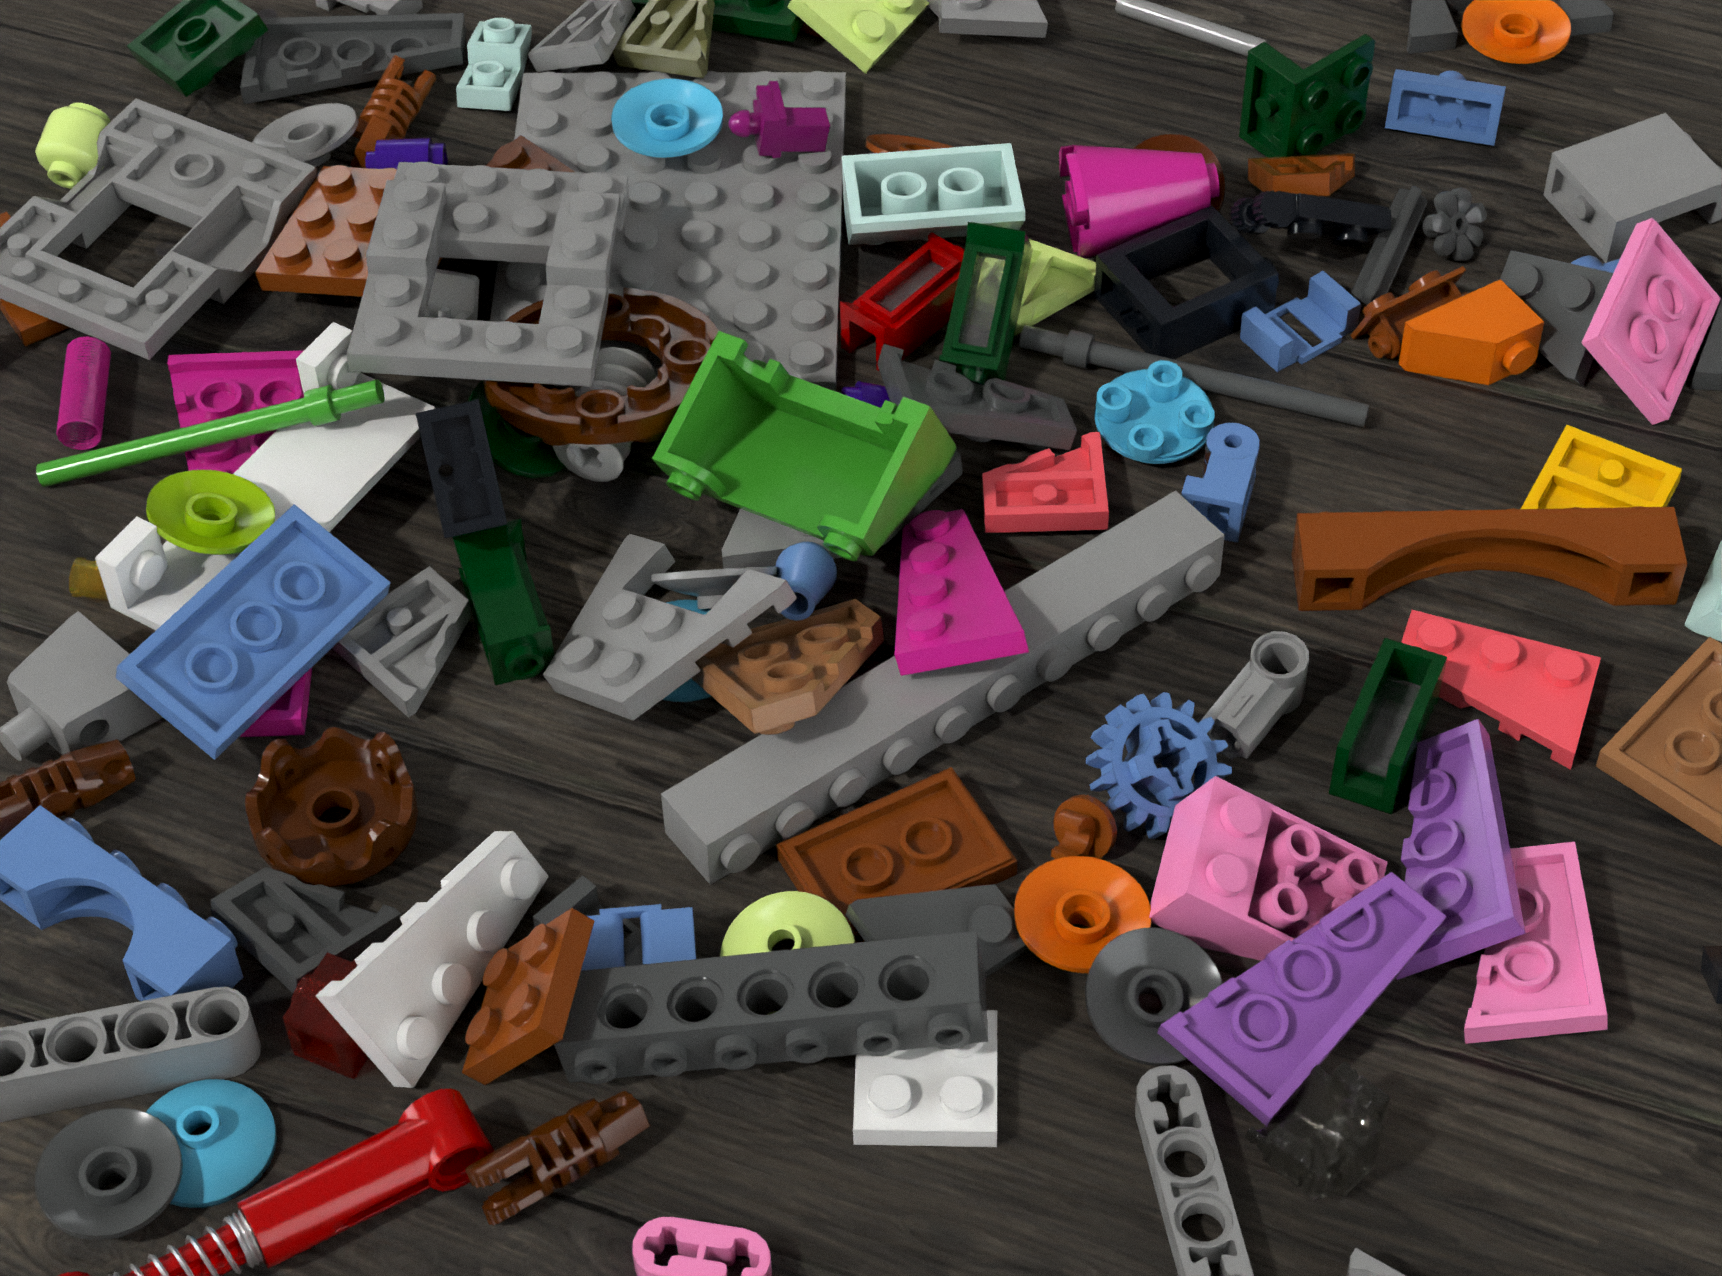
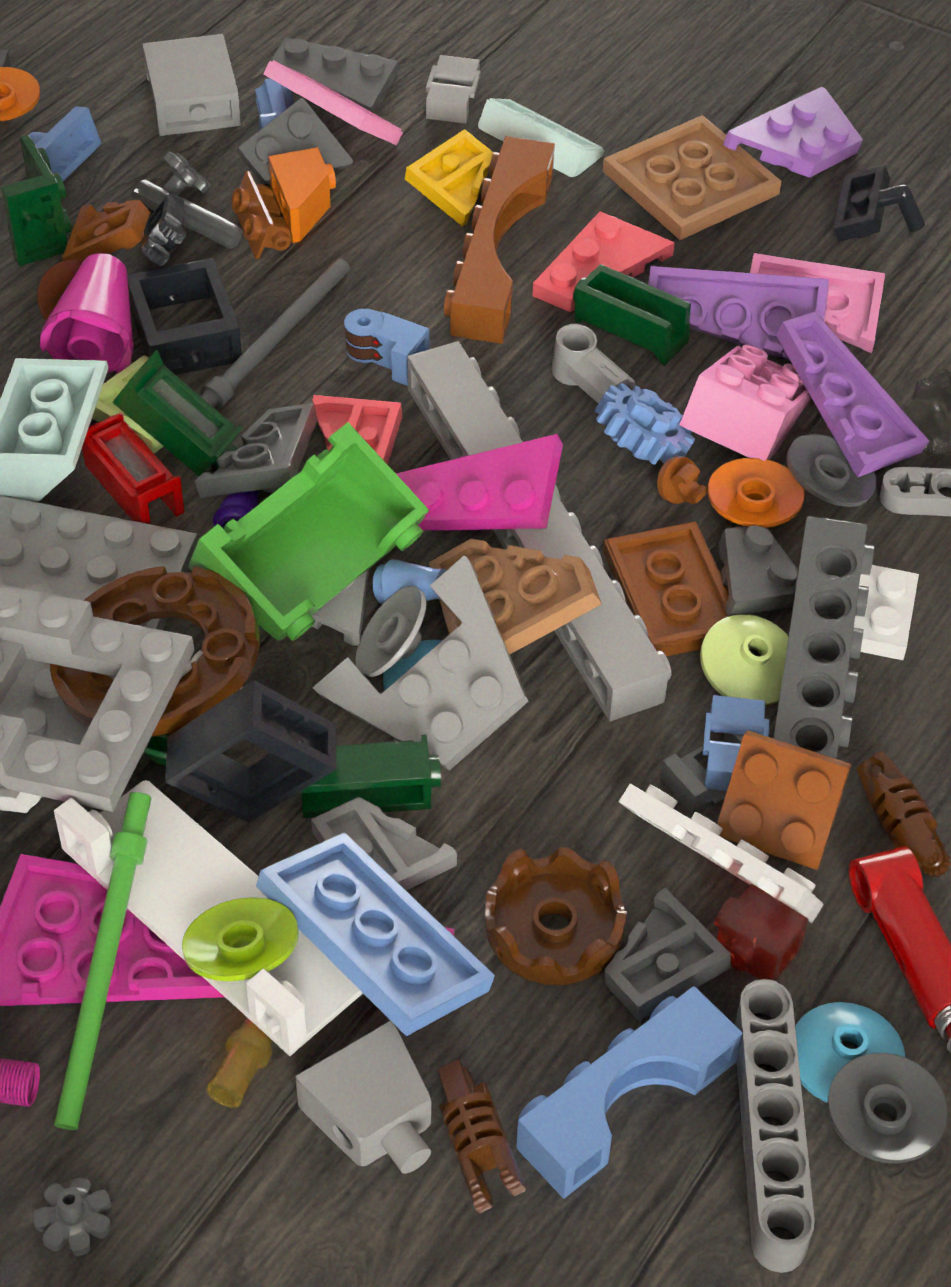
camera: 80 degrees left, 0 degrees up
medium azure dish [1094,360,1215,464] -> none
medium blue piece [1240,271,1361,372] -> none

